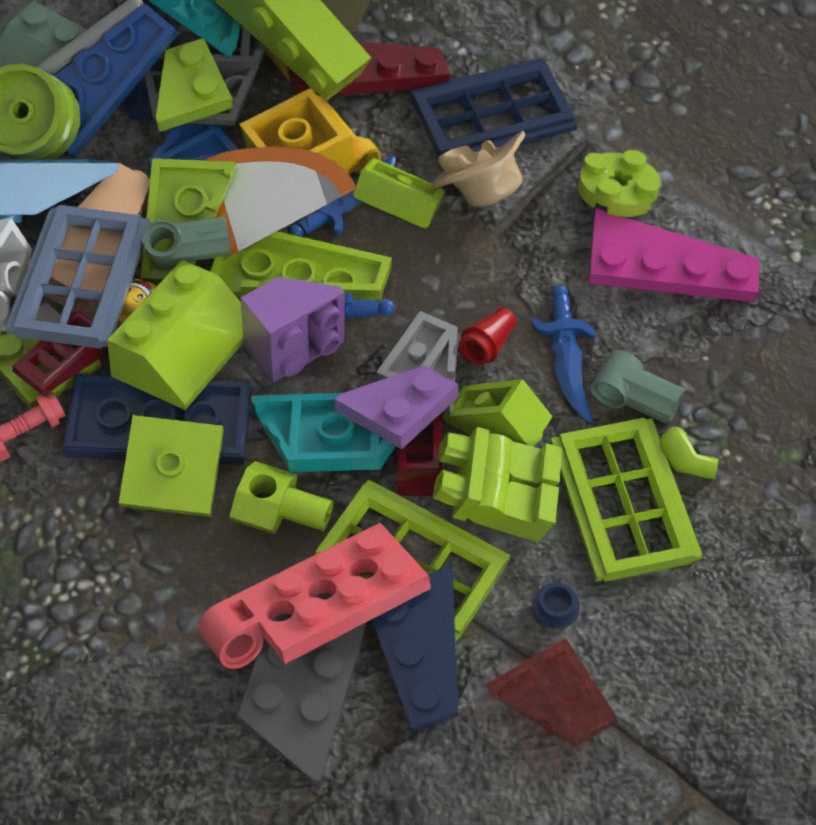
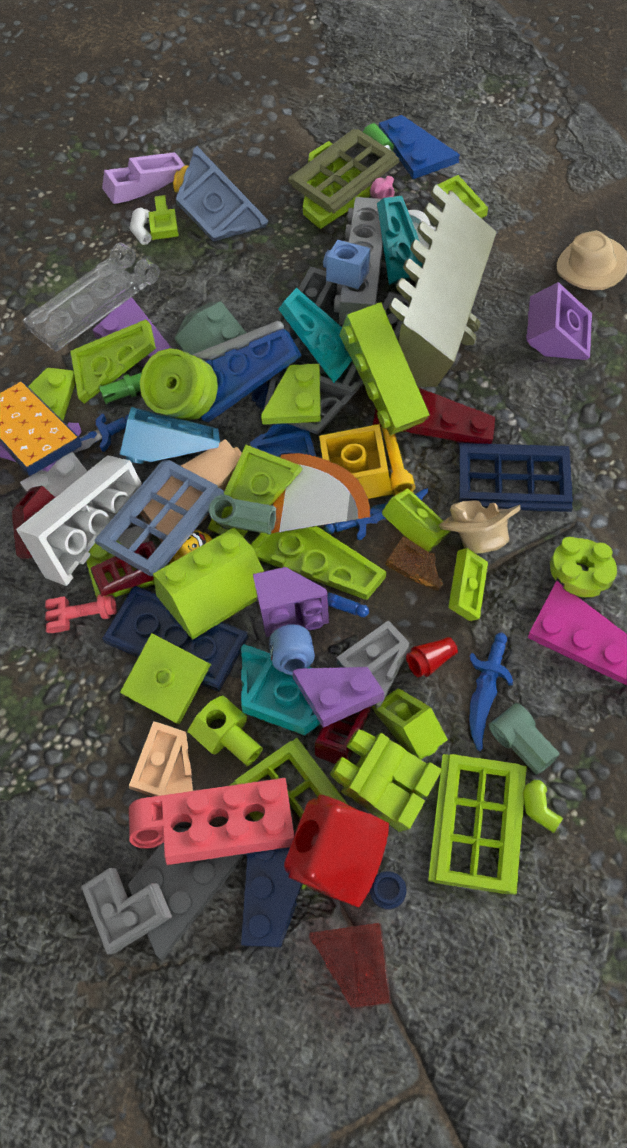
camera: 30 degrees right, 5 degrees up
none -> light grey tile [81,868,172,954]
none -> light nougat wing [129,721,193,797]
none -> medium blue head [269,624,315,675]
none -> red piece [284,794,389,907]
none -> clear orange slope [385,536,443,591]
none -> lime plate [448,548,488,621]

